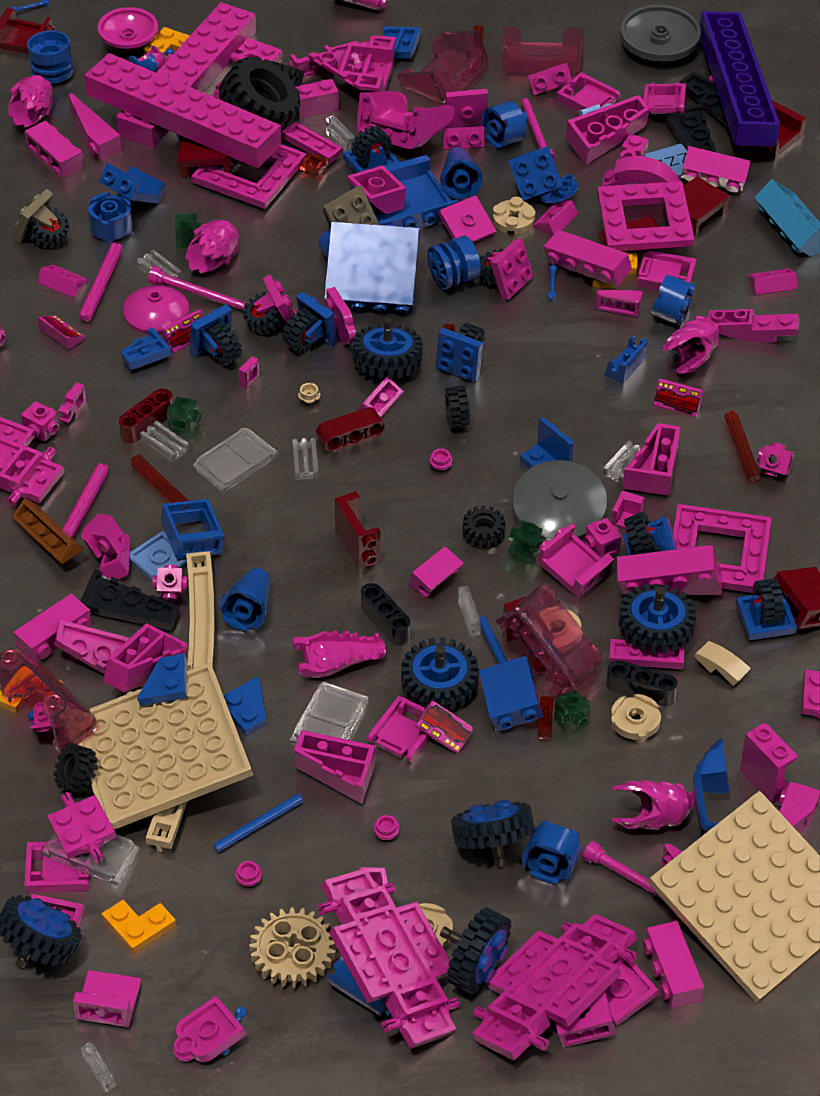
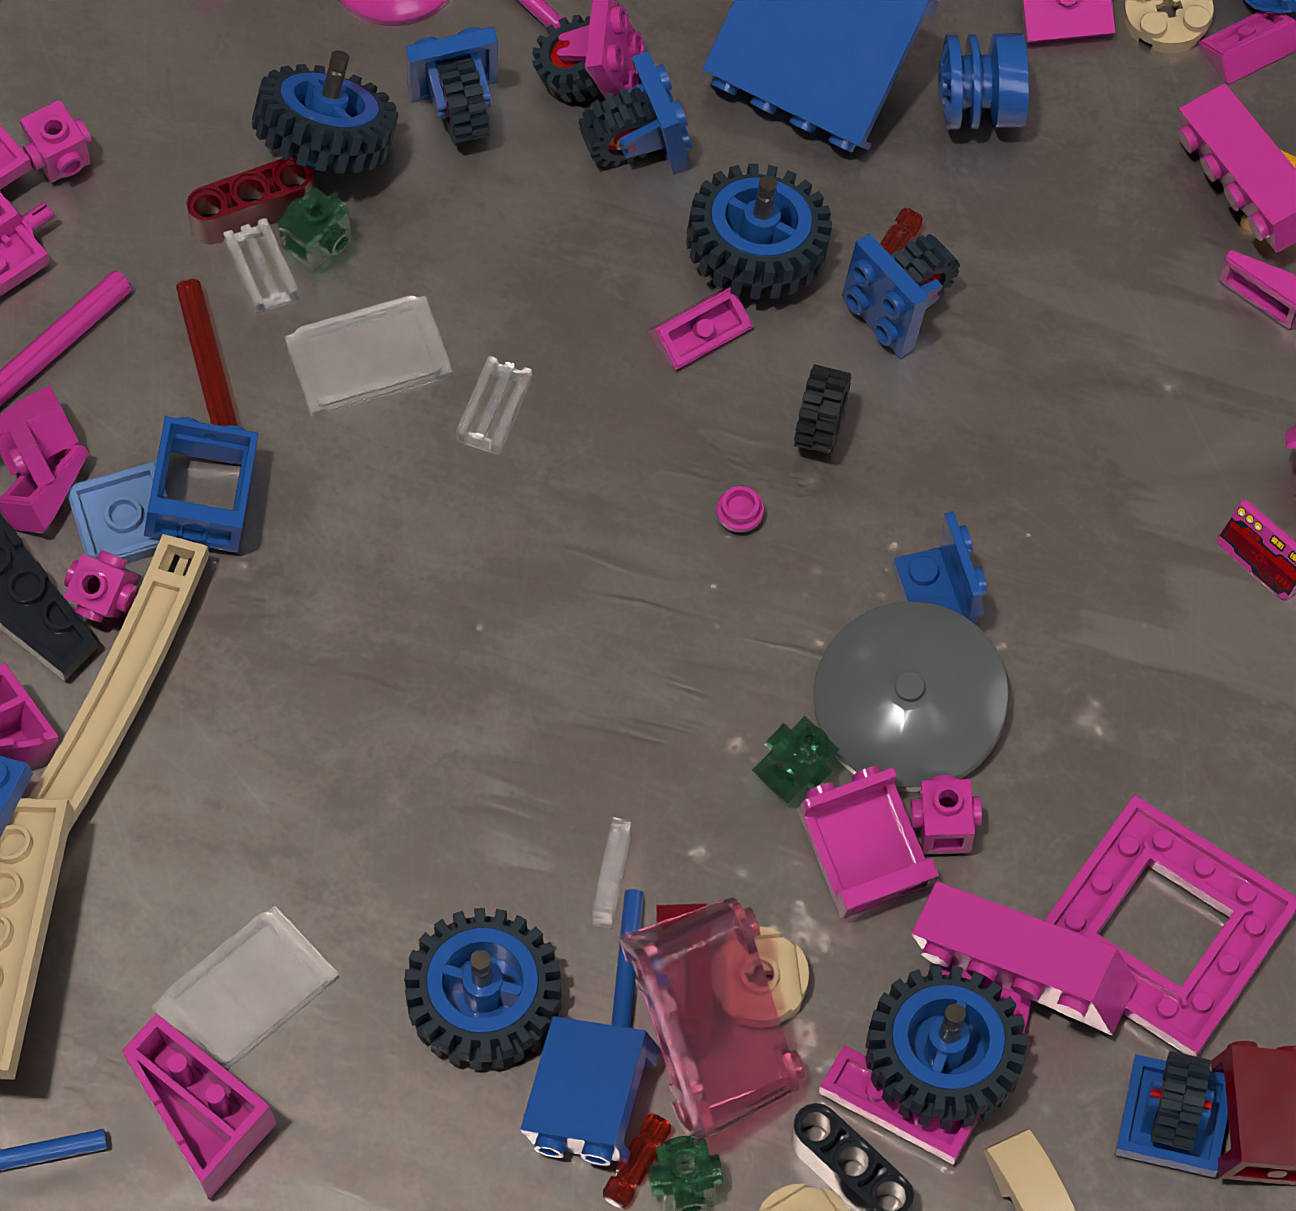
camera: 25 degrees right, 15 degrees up
dark pink plate [58,382,86,423] -> none
blue wing [121,327,172,370] -> none
slope [163,310,203,353] -> none
blue cone [219,568,270,631] -> none
blue wing [223,676,267,736] -> none
dark pink tile [239,356,259,388] -> none
dark pink animal [291,630,386,678] -> none
tan plate [298,383,320,404] -> none
dark red beam [316,407,386,452] -> none
dark pink plate [324,287,356,345] -> none
dark red panel [335,491,381,569] -> none
black beam [361,583,411,646] -> none
dark pink container [367,696,431,763] -> none
dark pink hinge [409,546,464,598] -> none
slope [415,701,473,754] -> none
black tyre [462,506,505,550] -> none
dark pink plate [480,239,533,300] -> none
blue hinge [548,265,558,301] -> none
clear tile [603,440,640,484] -> none
blue hinge [604,335,648,384] -> none
dark pink panel [611,491,644,530] -> none
dark pink wedge [623,423,681,496] -> none
plate [623,511,677,555] -> none
none -> black wheel [252,50,398,173]

